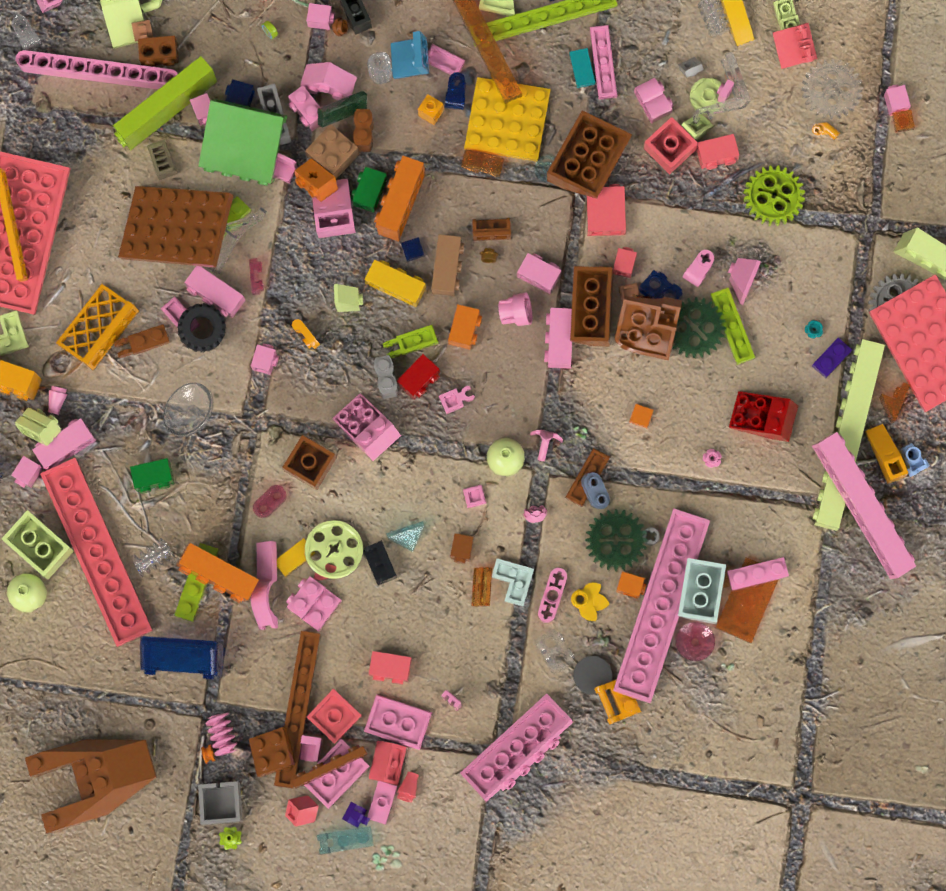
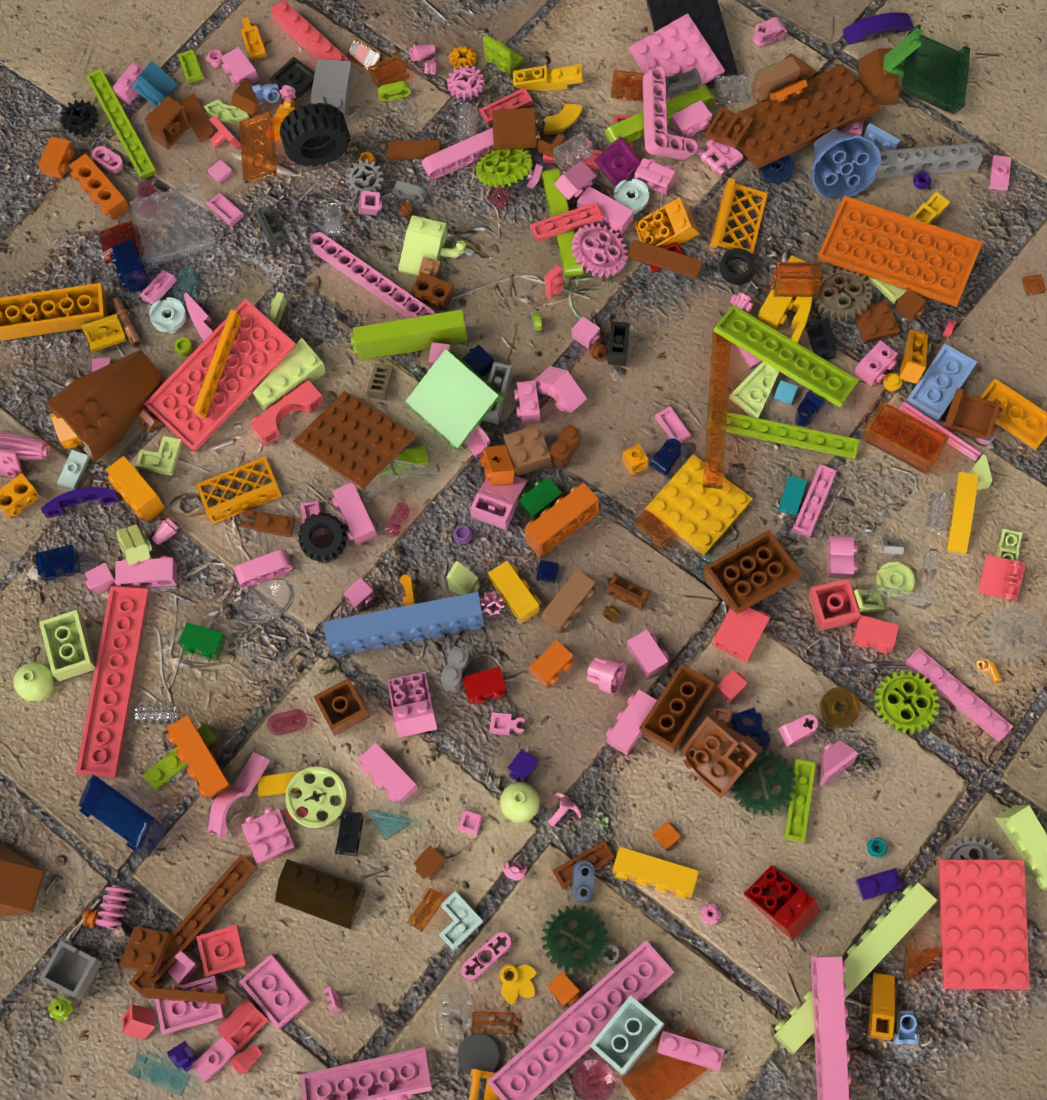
camera: 30 degrees right, 10 degrees down
clear green plate [318,91,367,128] -> none
clear piece [367,52,393,84] -> none
coral brick [369,651,412,685] -> none
lime hinge [383,325,438,359] -> none
dark azure bracket [391,31,429,79] -> none
bright pink plate [717,80,734,104] -> none
none -> bright pink beam [234,549,293,588]
none -> coral arch [249,380,324,446]
none -> yellowish green wedge [253,338,326,411]
none -> yellowish green plate [266,292,287,327]
none -> dark brown slope [275,859,366,930]
none -> medium blue brick [323,592,485,657]
none -> bright pink brick [358,742,418,806]
none -> medium lavender plate [453,526,472,544]
none -> clear orange tile [472,1012,515,1035]
none -> bright pink gear [480,591,505,616]
none -> dark purple brick [507,749,539,782]
none -> yellow brick [612,846,699,900]
none -> pearl gold plate [819,687,861,728]
none -> bright pink plate [905,648,1013,742]

